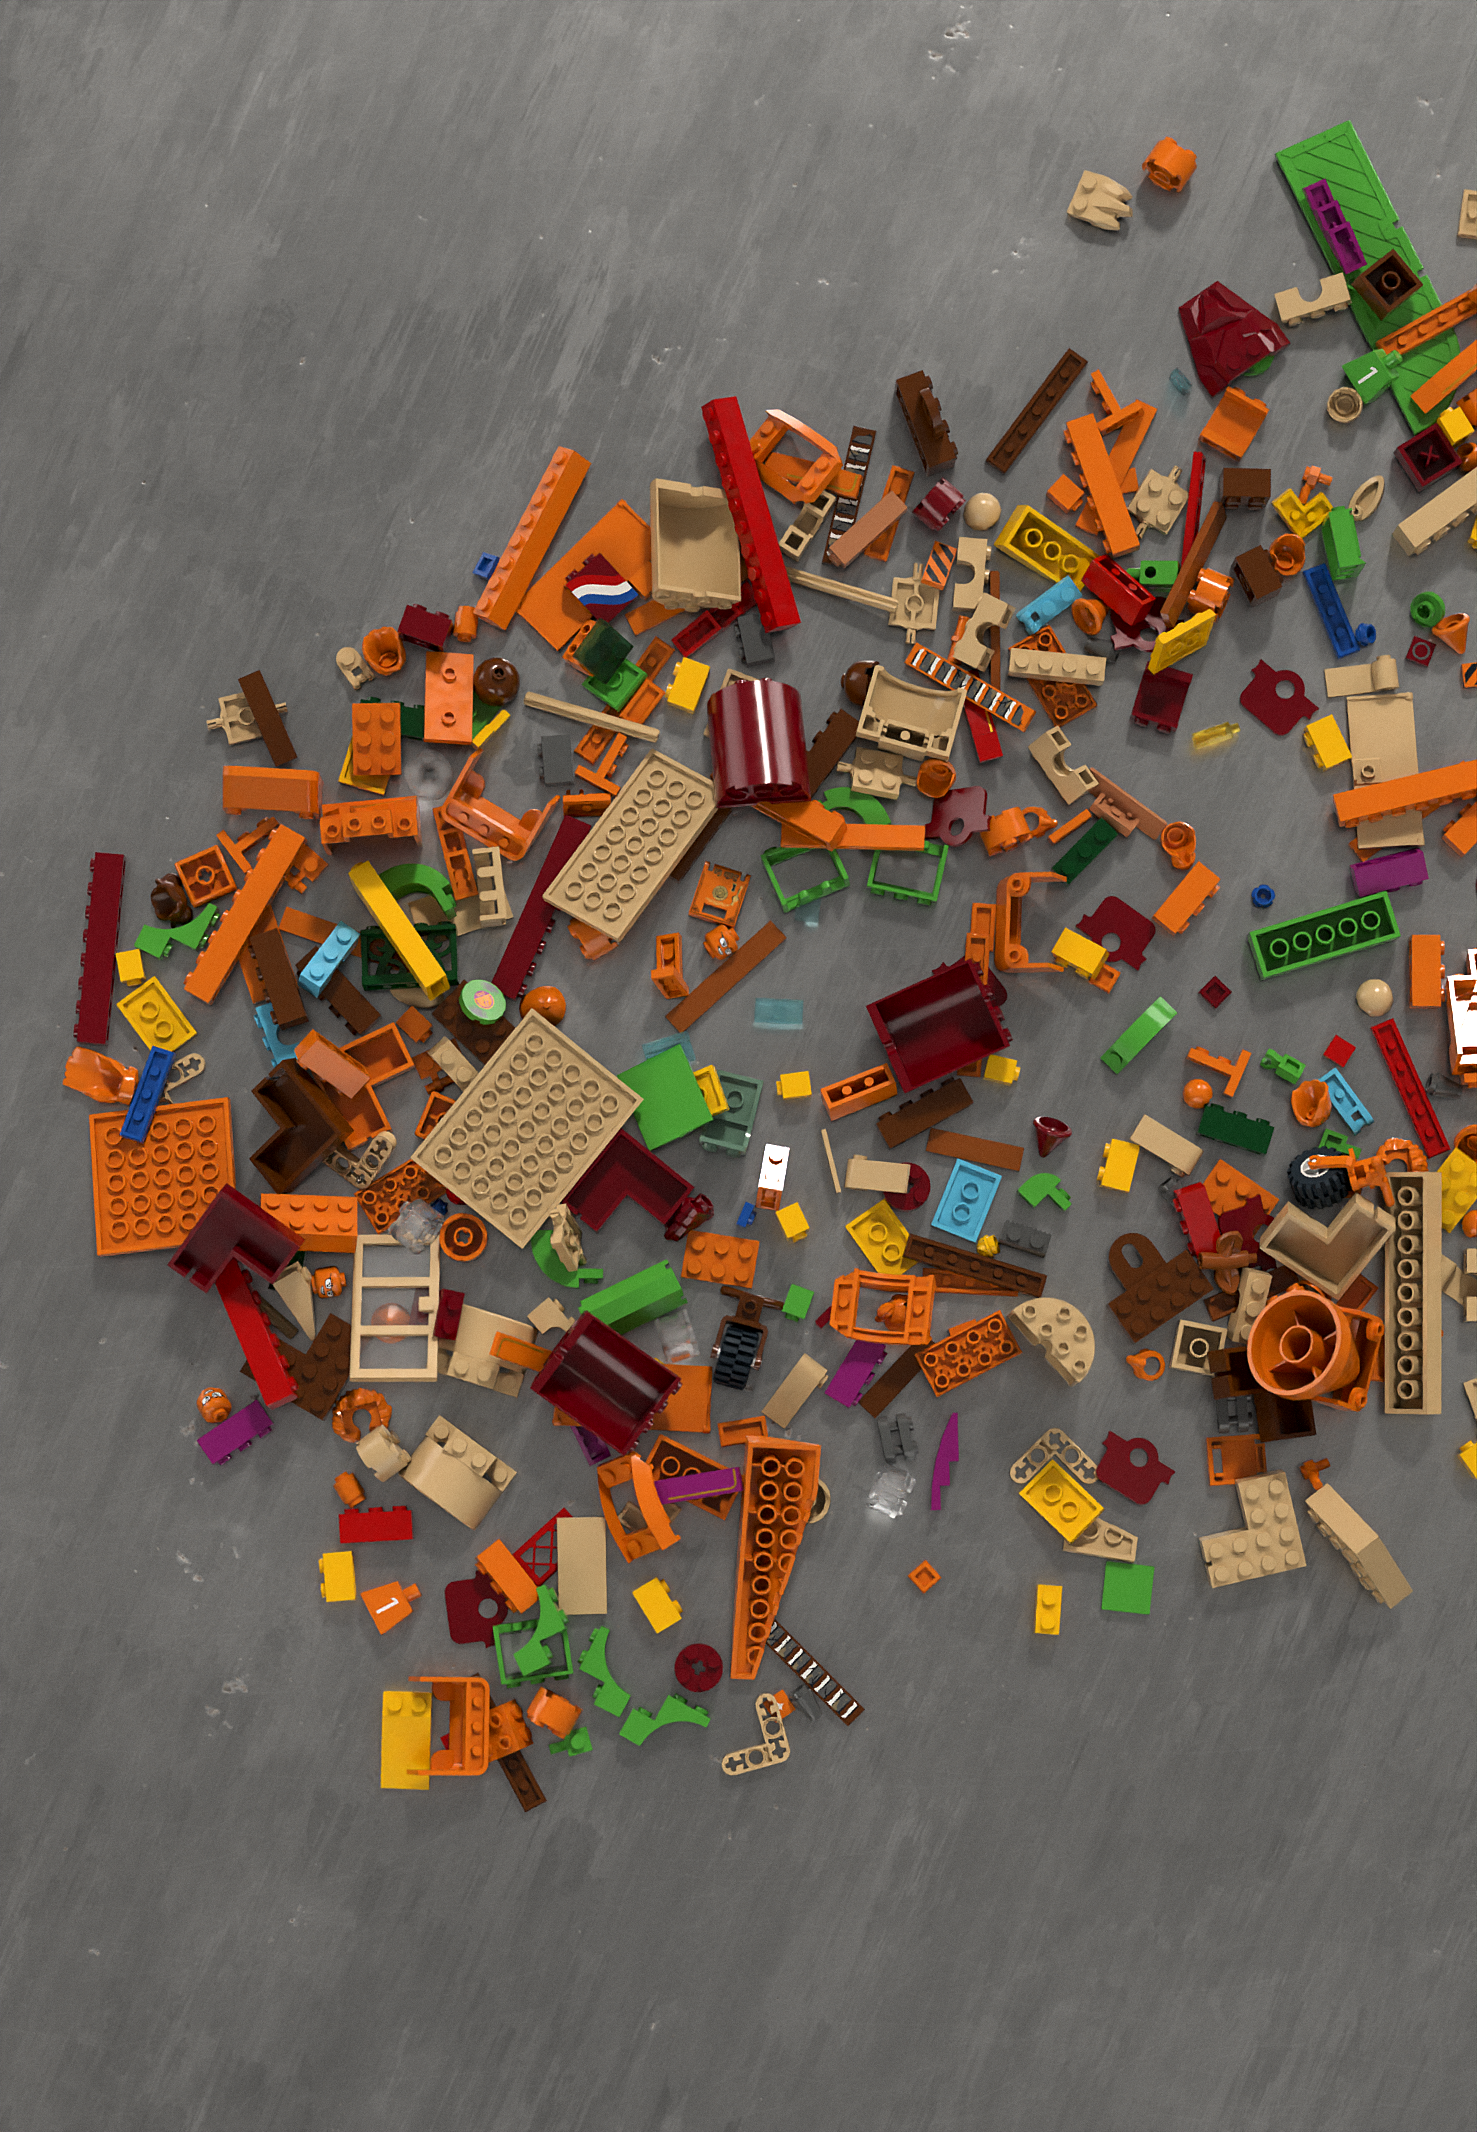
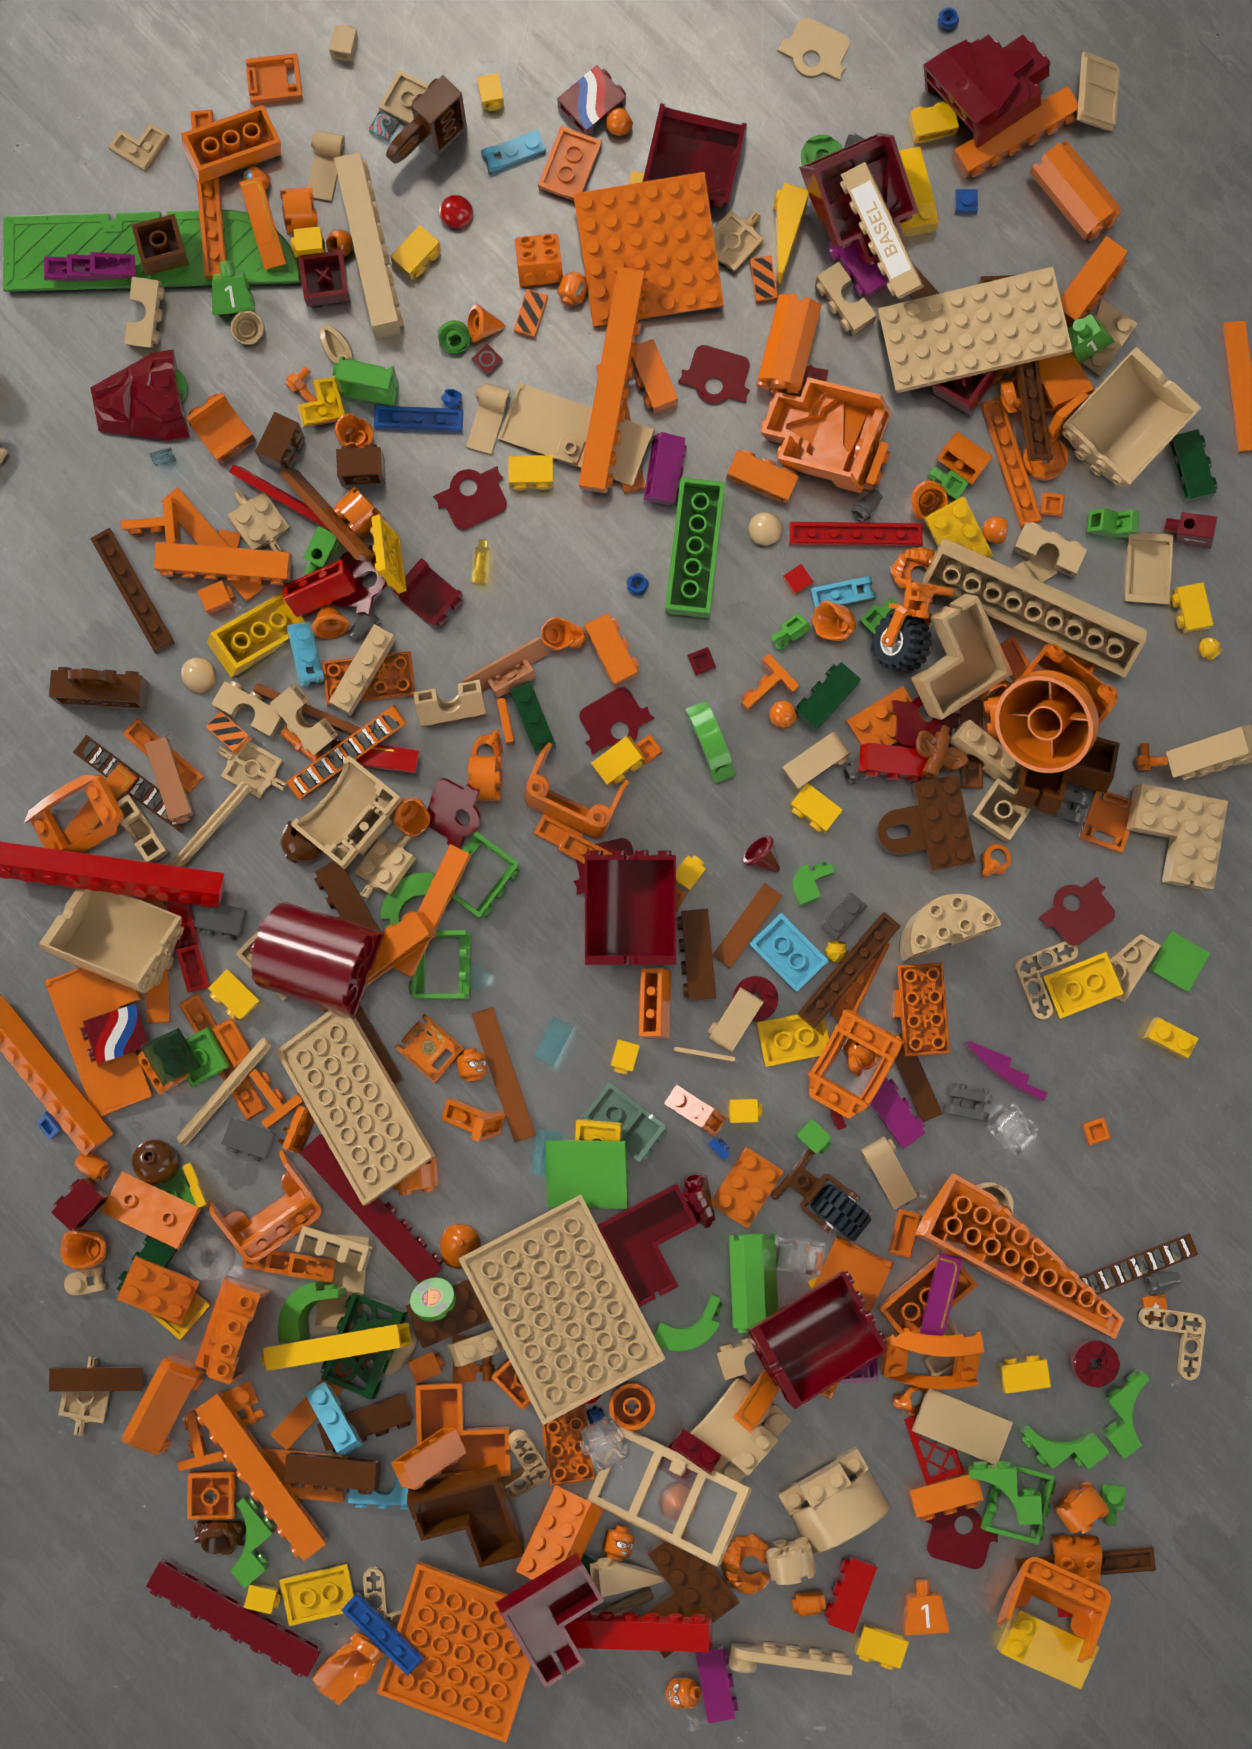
camera: 65 degrees left, 0 degrees up
tan plate [550,1204,587,1272] -> none
dark red brick [912,477,966,532] -> none
none -> tan plate [729,1642,853,1676]
none -> orange piece [892,1386,927,1416]
none -> yellow plate [1199,637,1222,661]

